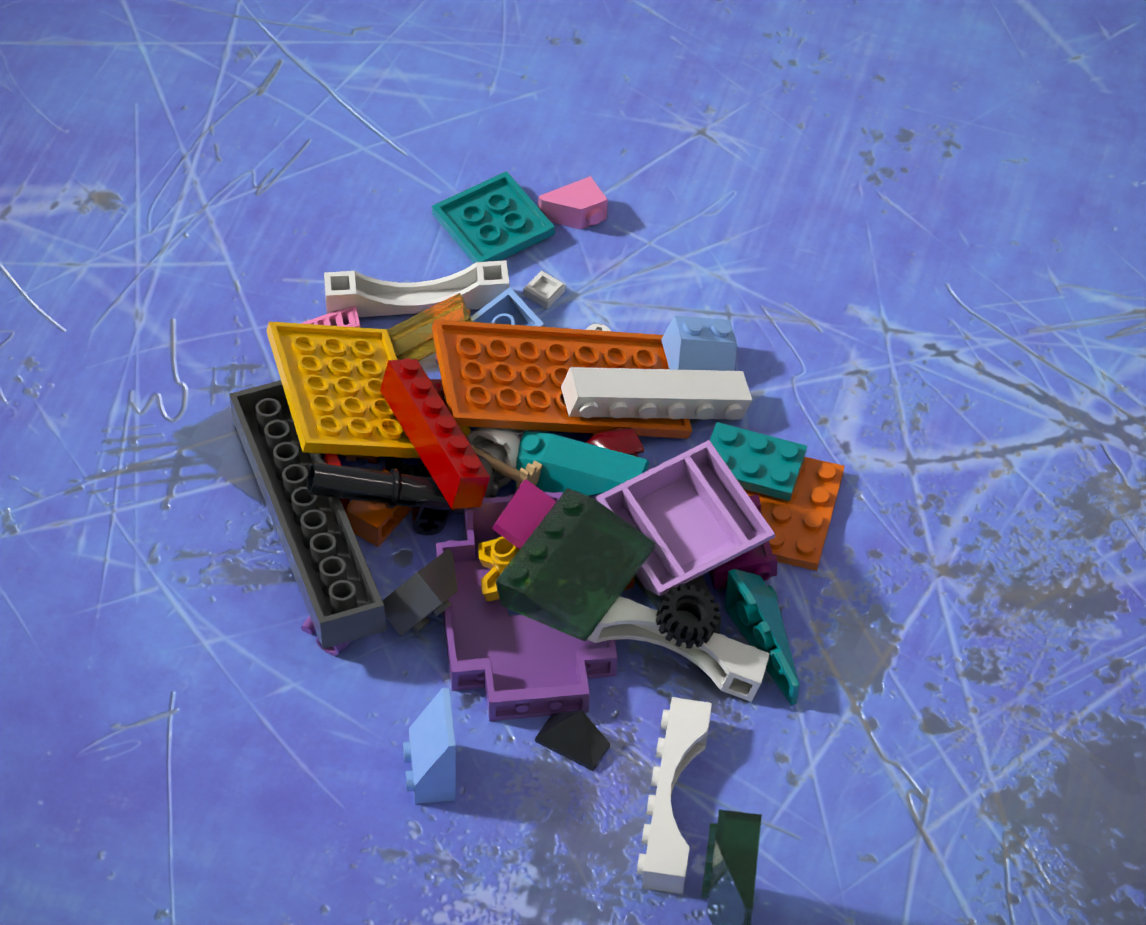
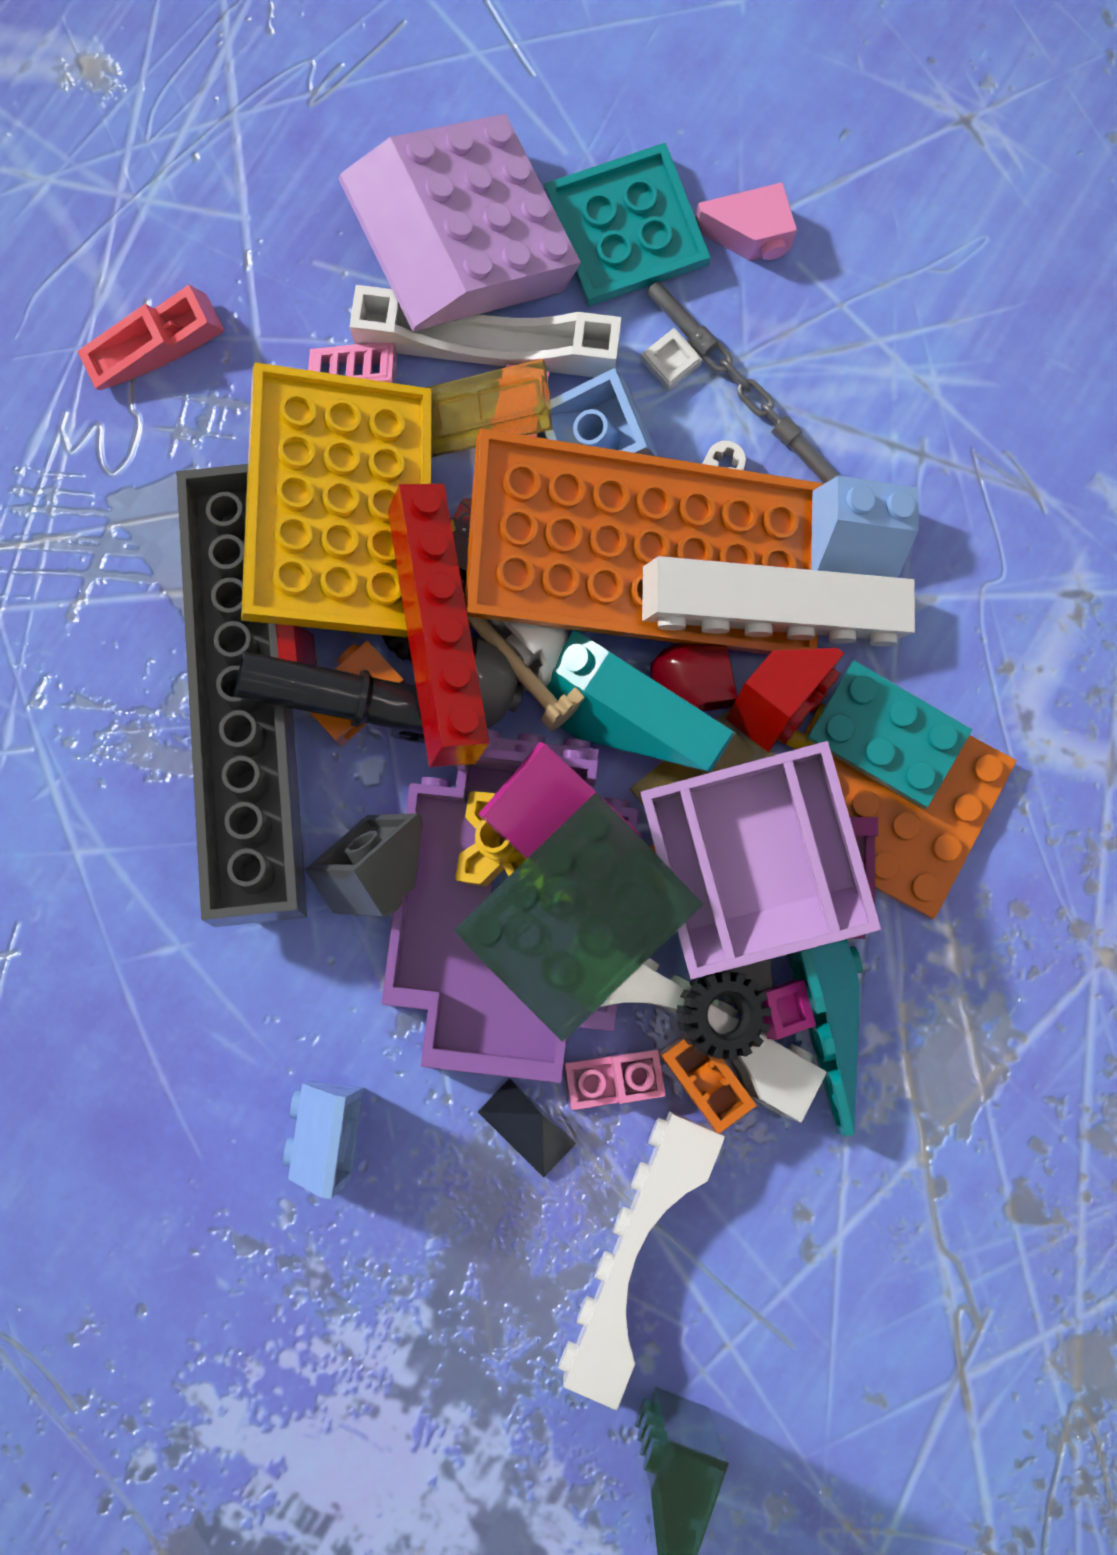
camera: 15 degrees right, 30 degrees up
none -> coral slope [77,285,225,390]
none -> lavender slope [338,114,581,332]
none -> bright pink slope [563,1049,666,1110]
none -> flat silver piece [646,281,839,483]
none -> orange brick [659,1033,757,1134]
none -> red slope [726,648,845,752]
none -> dark pink plate [763,980,816,1040]

